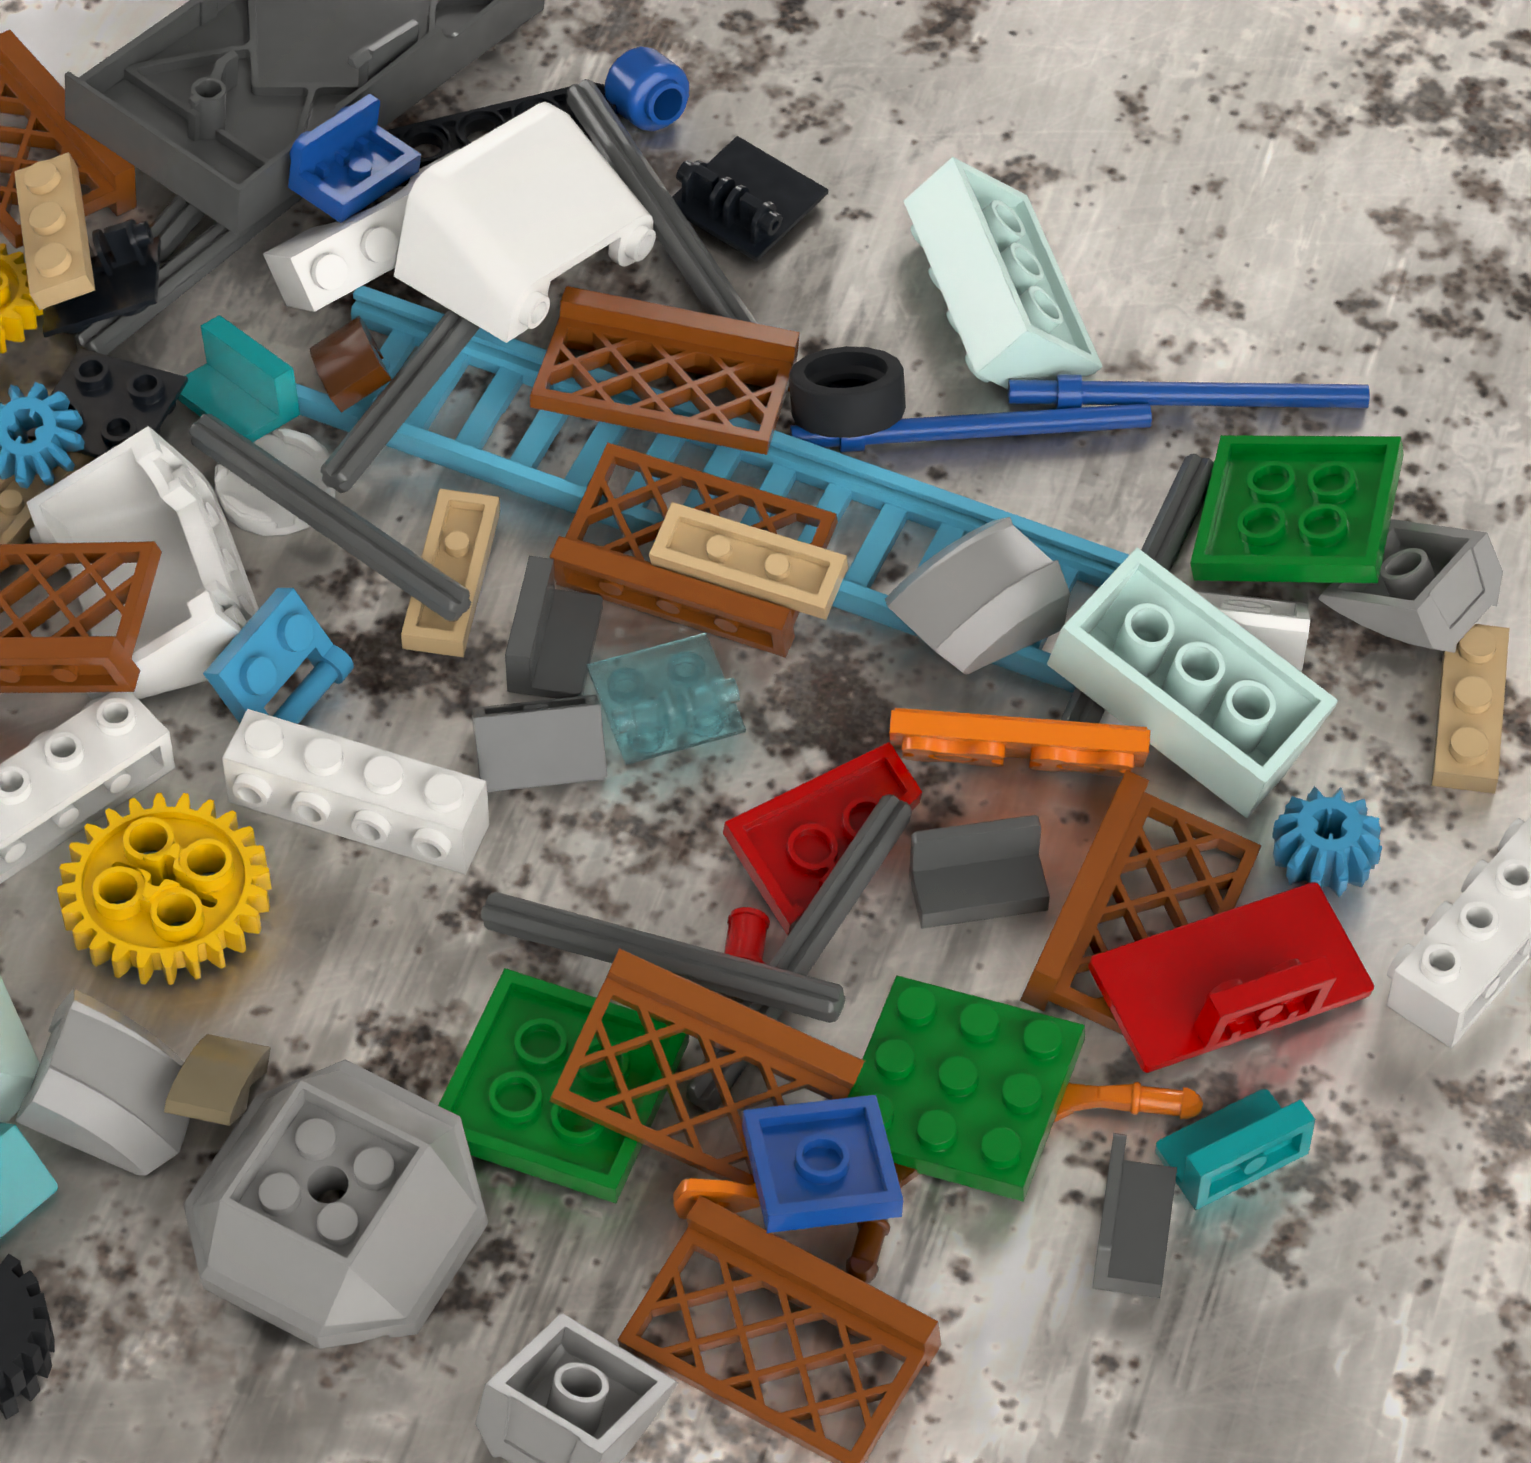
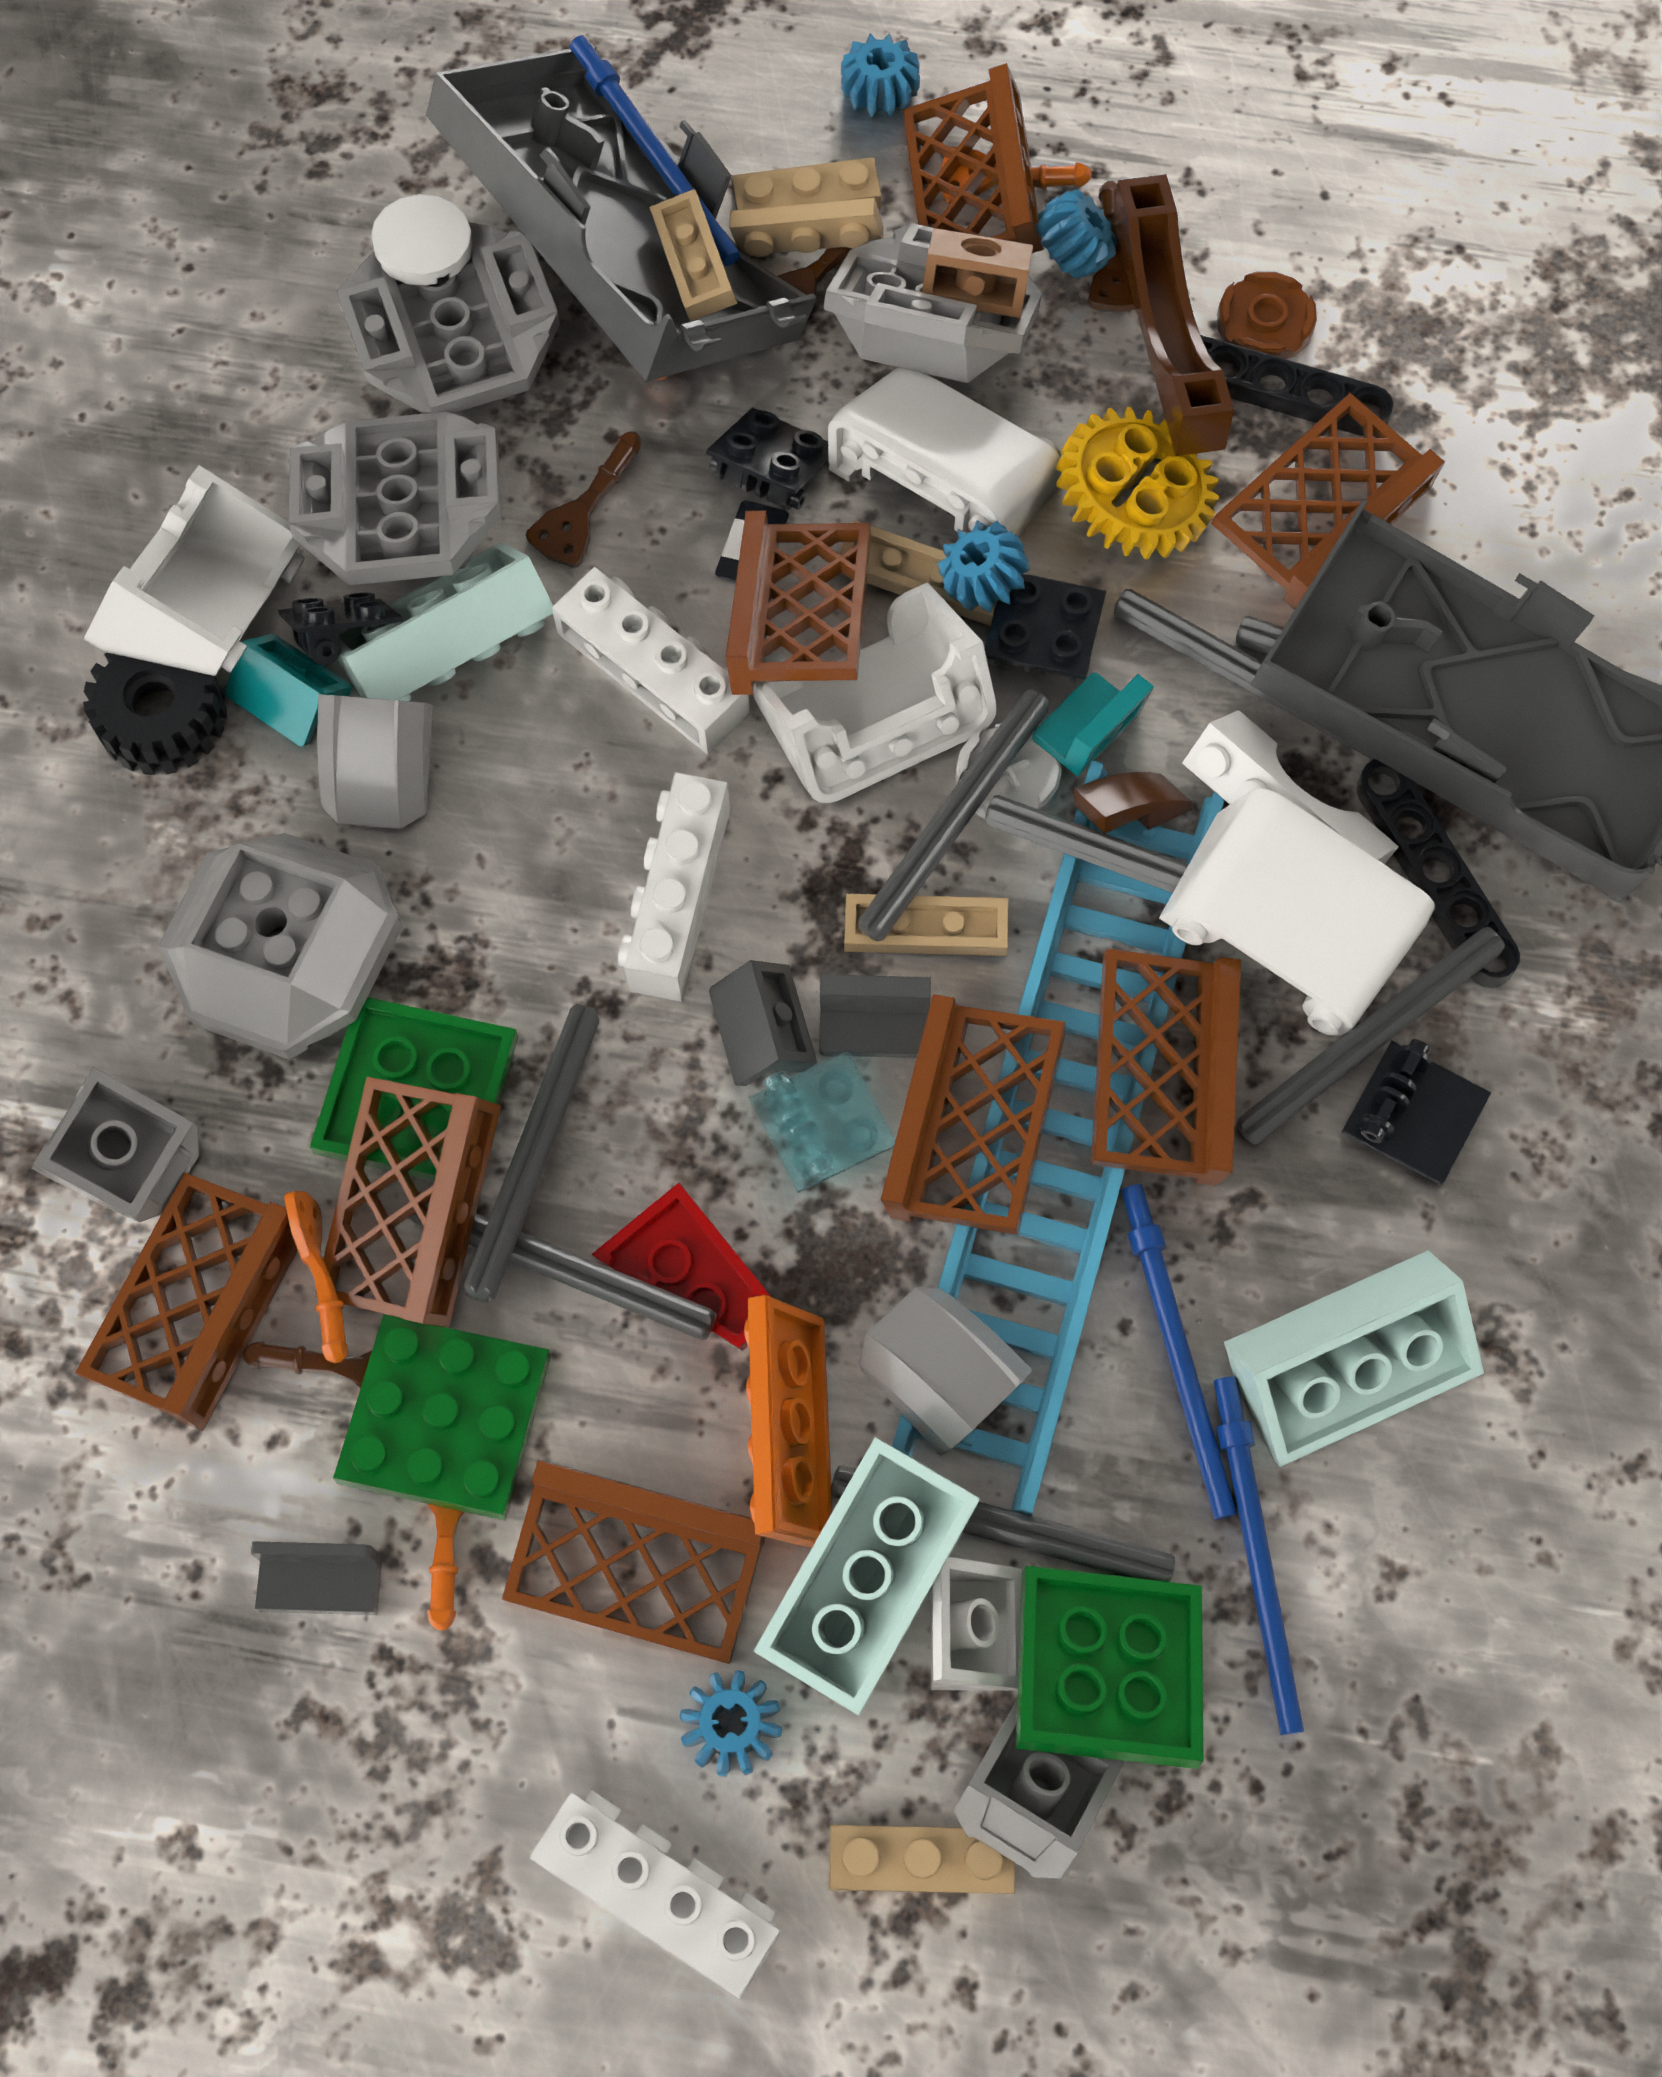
camera: 85 degrees right, 15 degrees up
tan plate [14,152,95,310] -> none
black hinge [43,219,161,338] -> none
yellow gear [57,793,272,985] -> none
dark tan slope [164,1034,271,1126] -> none
dark azure plate [203,588,354,724] -> none
blue bracket [288,94,421,223] -> none
blue head [605,46,689,132] -> none
tan plate [649,502,848,620] -> none
red pin [724,907,770,964] -> none
blue tile [742,1095,904,1233] -> none
black tyre [789,346,906,438] -> none
dark grey panel [909,815,1050,929] -> none
red bracket [1088,882,1374,1073] -> none
teal panel [1155,1089,1316,1211] -> none

